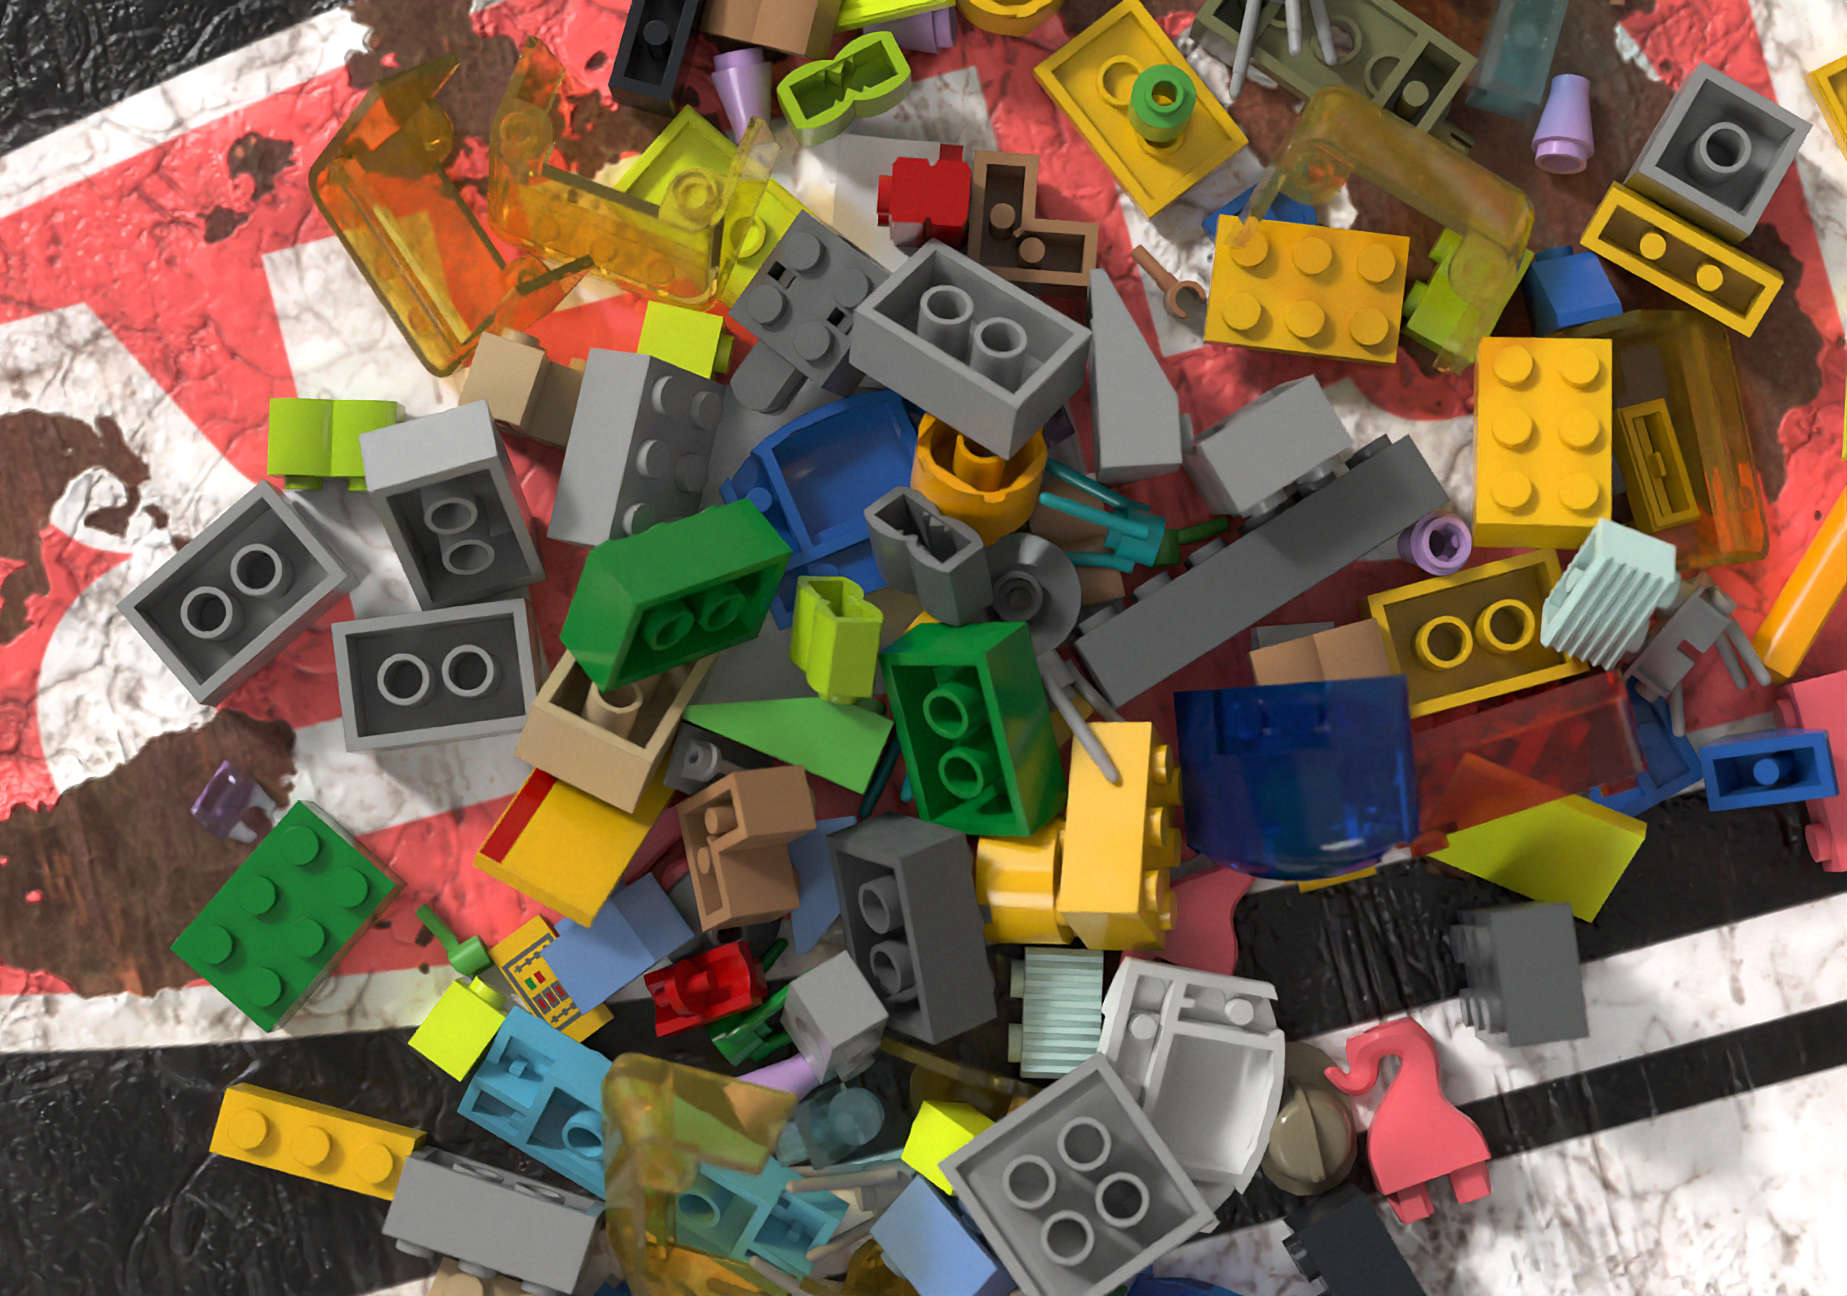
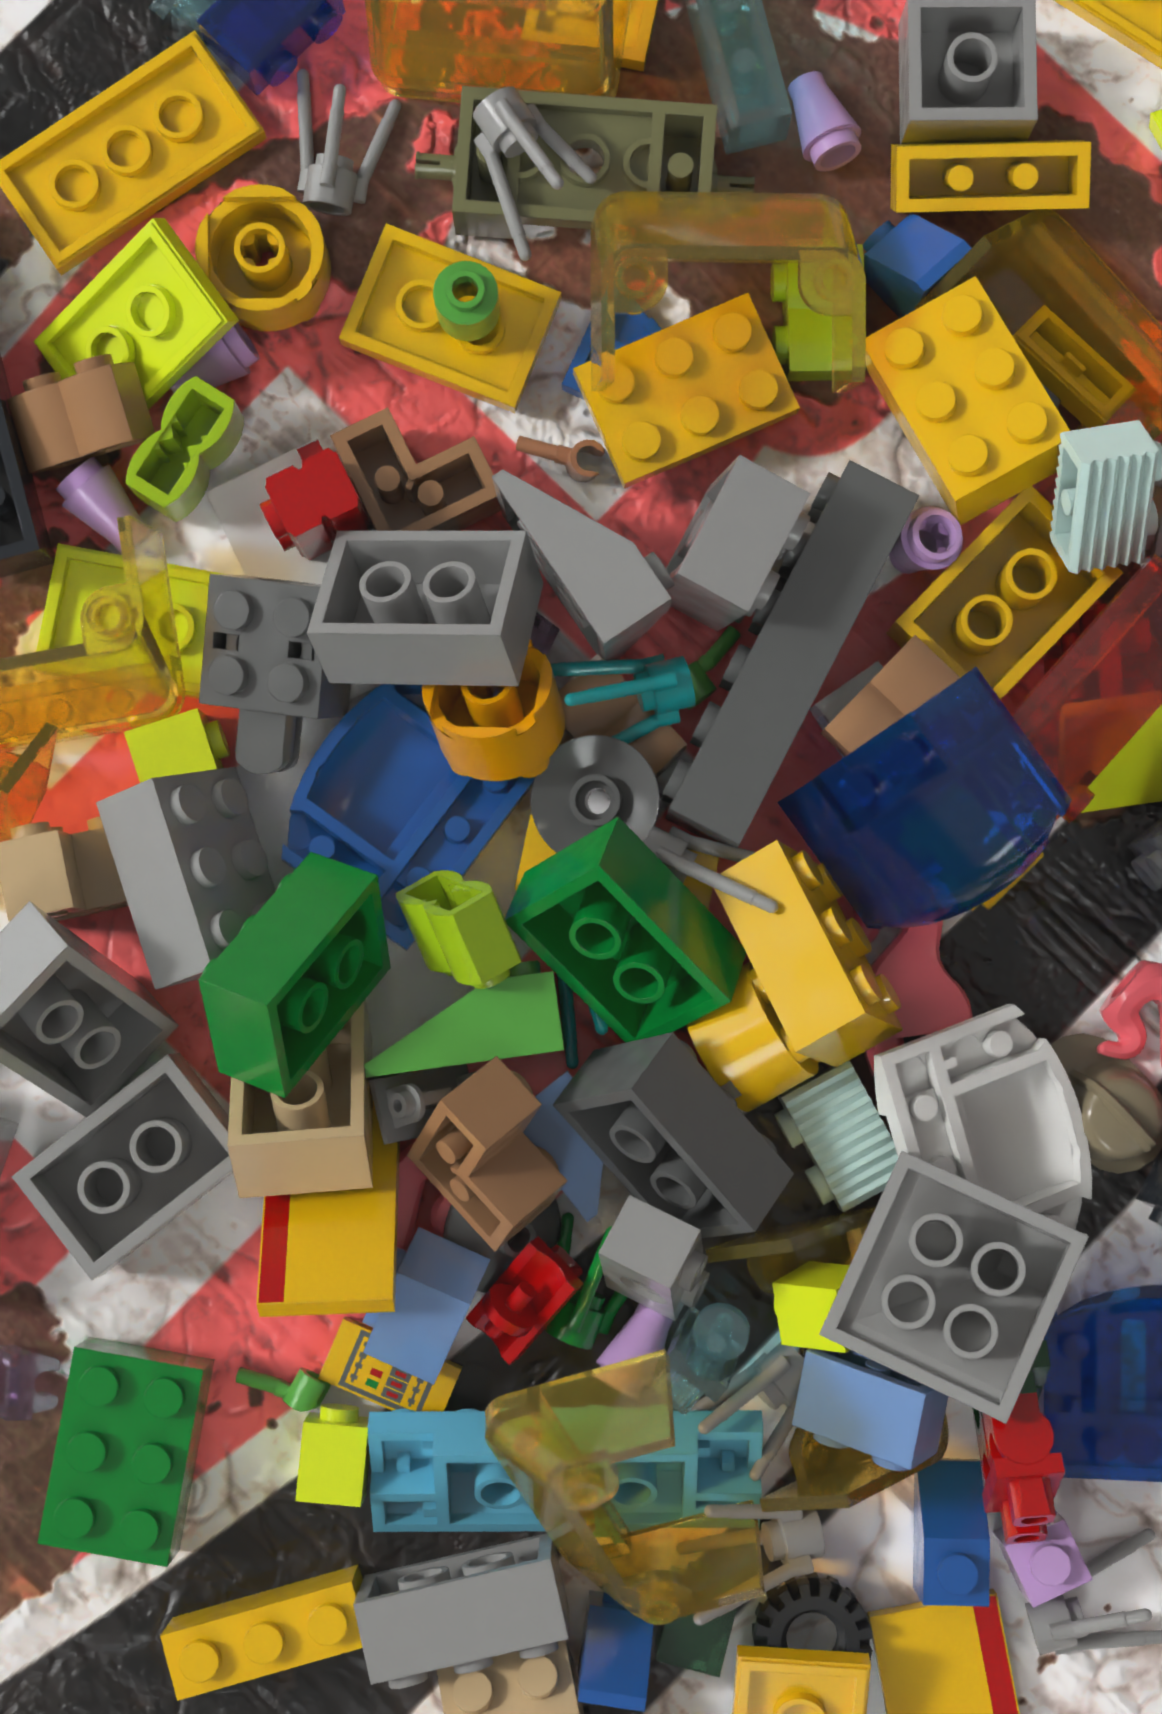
camera: 30 degrees left, 0 degrees up
dark grey brick [863,486,994,627] -> none

